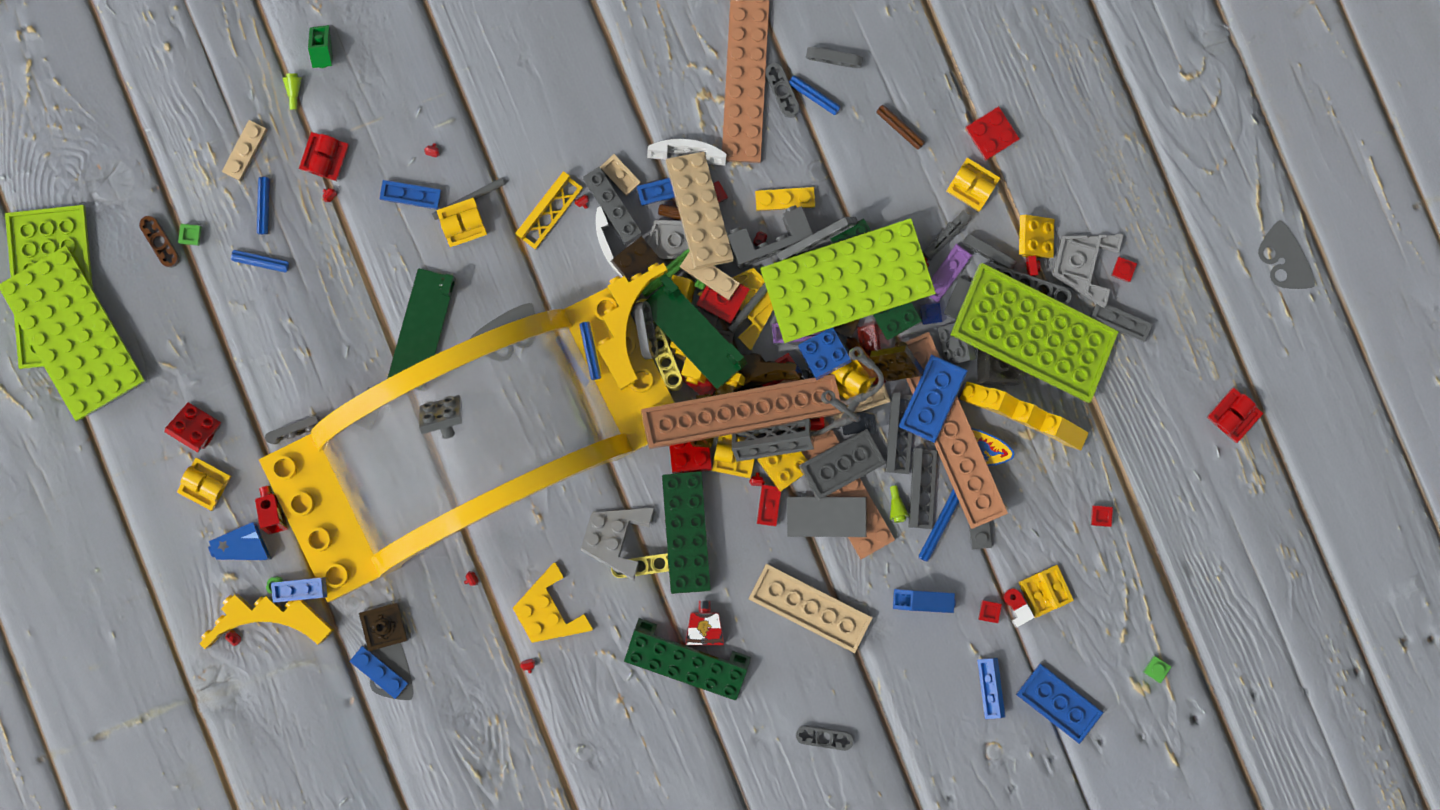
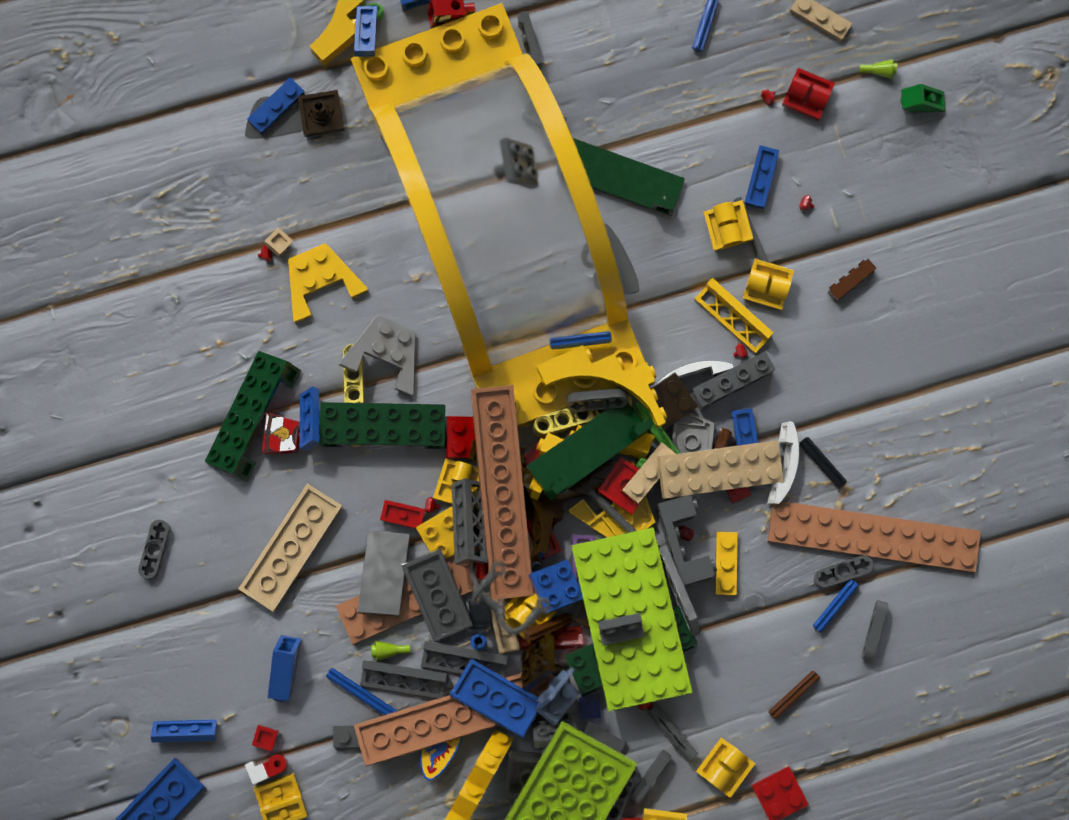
camera: 95 degrees right, 5 degrees down
blue axle [257,177,270,235] -> none
red rock [464,571,479,586] -> none
tan plate [600,154,641,197] -> none
medium lavender tile [929,244,972,303] -> none
none -> tan plate [263,228,293,257]
none -> blue plate [300,386,320,451]
none -> blue pin [470,634,487,650]
none -> sand blue bracket [534,667,580,726]
none -> dark grey bracket [598,613,644,646]
none -> yellow plate [742,258,794,310]
none -> black axle [799,437,847,489]
none -> reddish brown piece [828,259,877,302]

